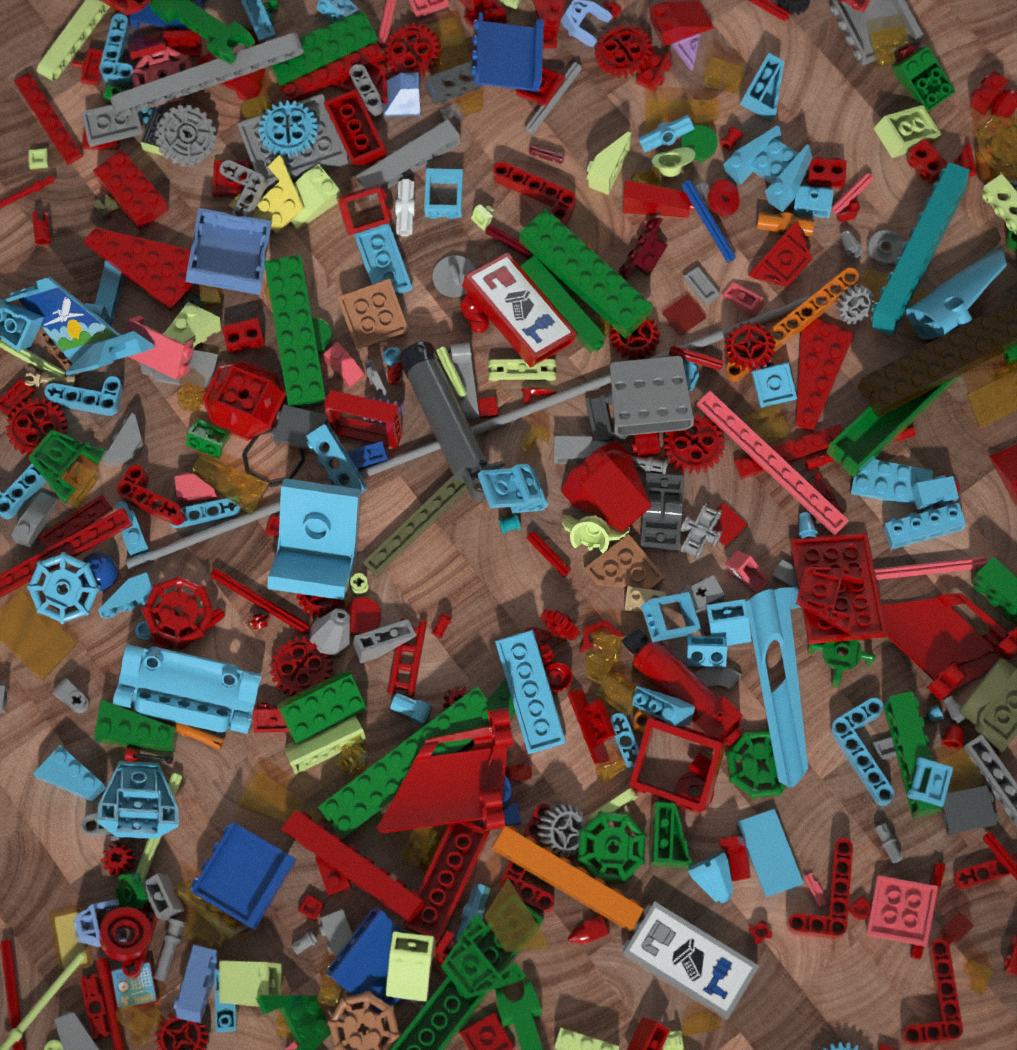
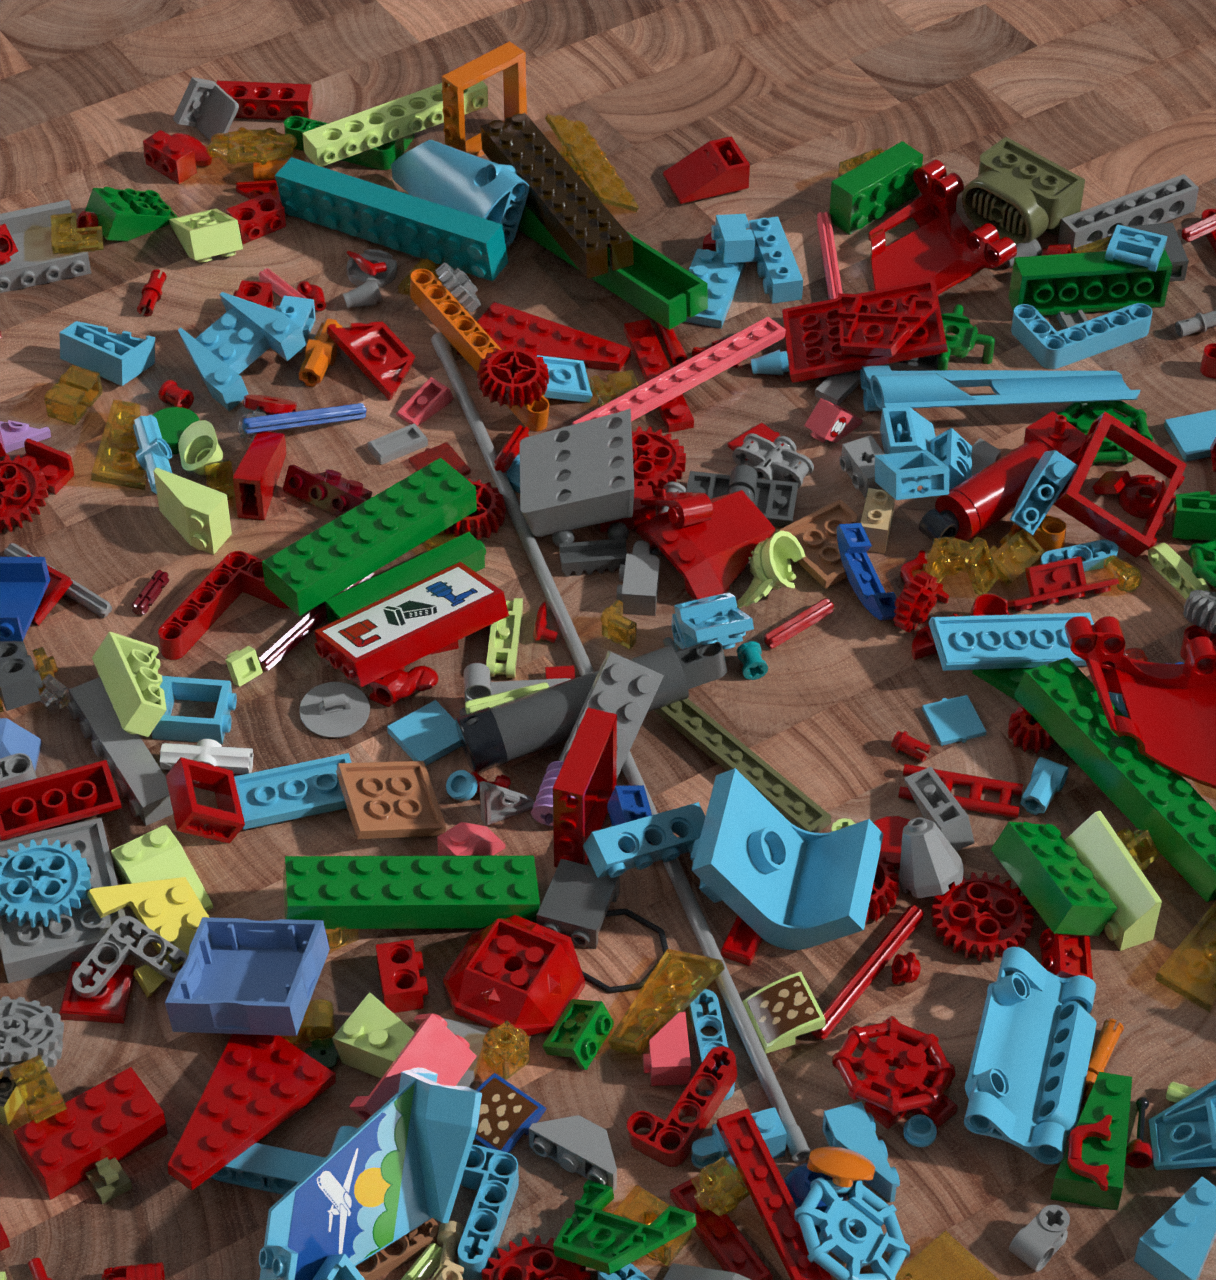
camera: 90 degrees left, 25 degrees down
none -> clear yellow pin [9,1055,67,1123]
none -> yellowish green wedge [92,631,167,737]
none -> red pin [137,269,167,317]
none -> red bar [347,251,387,276]
none -> medium azure tile [387,700,462,766]
none -> slope [474,1073,546,1153]
none -> light grey plate [559,650,664,777]
none -> red door [640,488,713,528]
none -> clear yellow brick [691,1156,750,1216]
none -> slope [742,971,825,1054]
none -> orange dish [807,1147,875,1188]
none -> blue slope [836,523,897,620]
none -> medium azure piece [922,695,987,746]
none -> red helmet [1067,1115,1112,1191]

